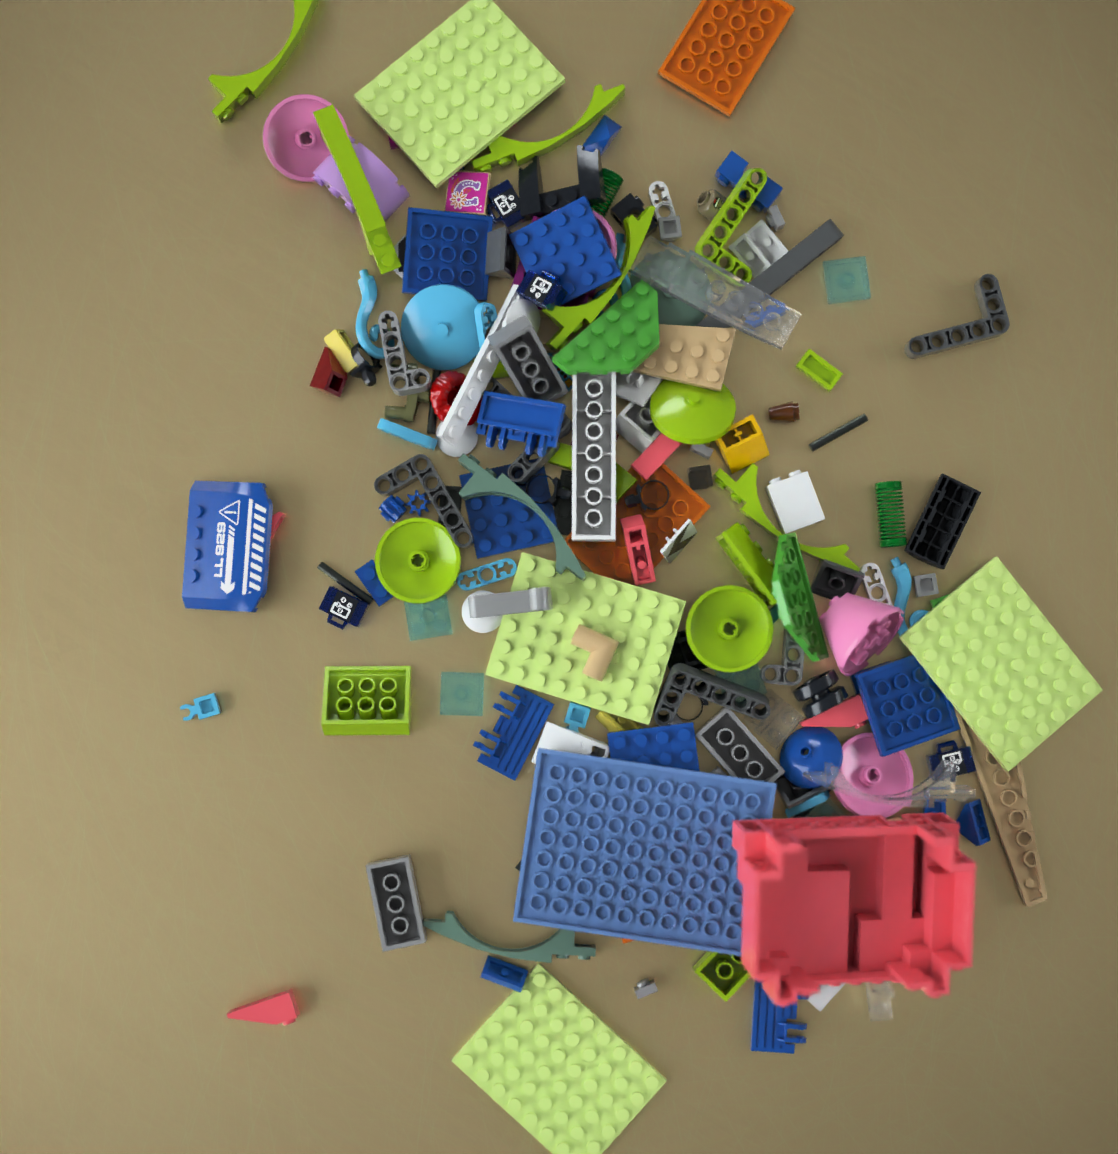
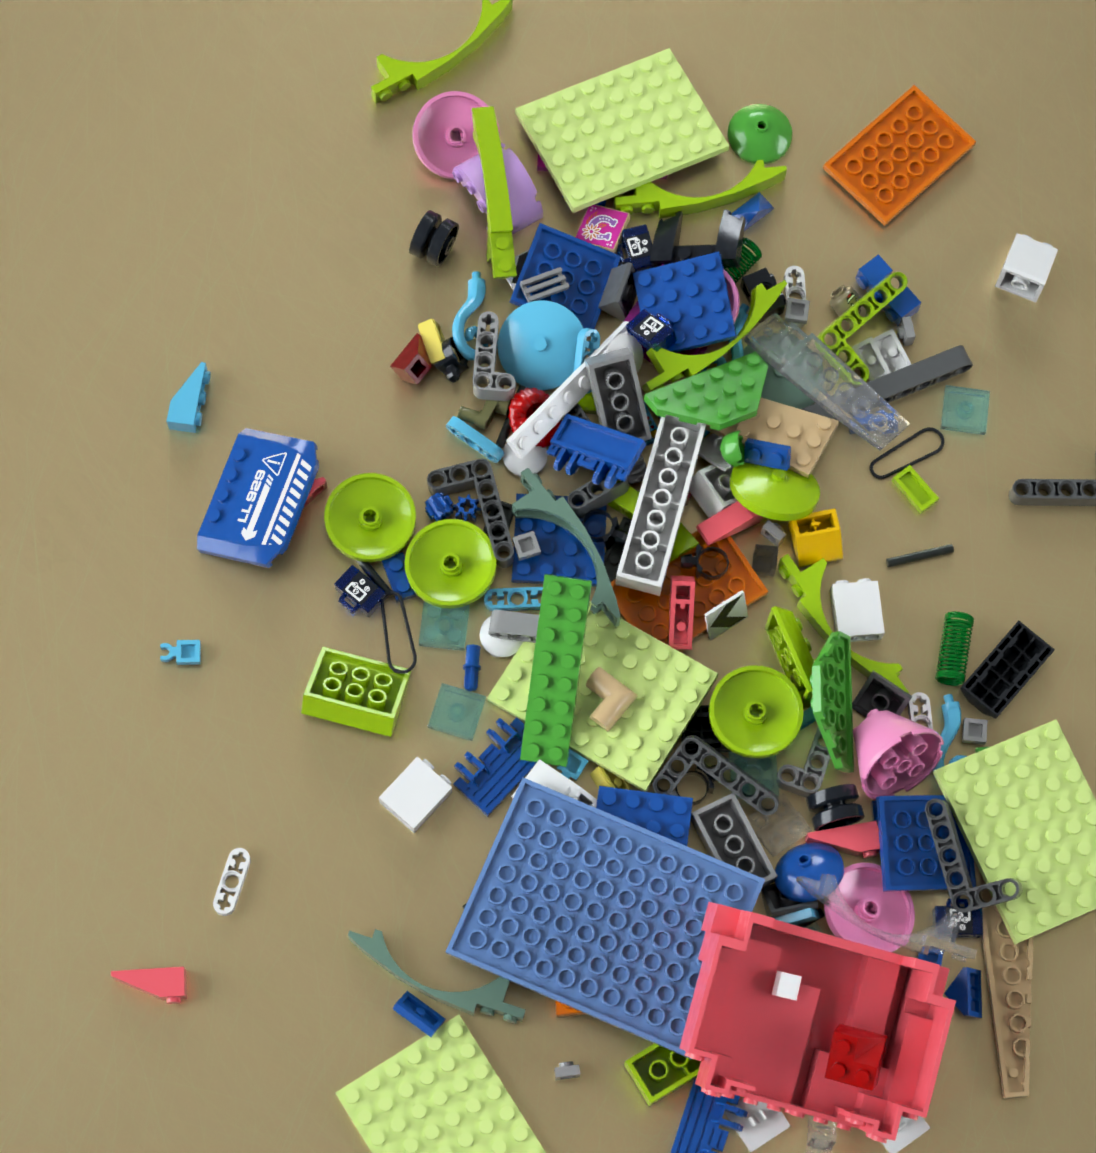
camera: 15 degrees right, 15 degrees down
light grey brick [366,854,427,952] -> none
reddish brown cone [769,401,800,422] -> none
none -> medium azure slope [166,362,211,433]
none -> white beam [213,848,251,916]
none -> lime dish [324,473,416,562]
none -> white brick [379,757,452,833]
none -> black piece [381,591,417,674]
none -> black wheel [409,210,459,267]
none -> blue axle [463,644,481,691]
none -> light grey plate [512,531,541,561]
none -> light grey tile [520,267,570,303]
none -> bright green plate [520,574,592,767]
none -> bright green hair [720,430,745,467]
none -> bright green dish [727,104,792,164]
none -> blue plate [744,438,791,471]
none -> white tile [772,971,802,1001]
none -> red slope [825,1024,888,1091]
none -> black piece [870,427,944,479]
none -> dark grey beam [925,799,1023,913]
none -> white slope [995,233,1058,303]

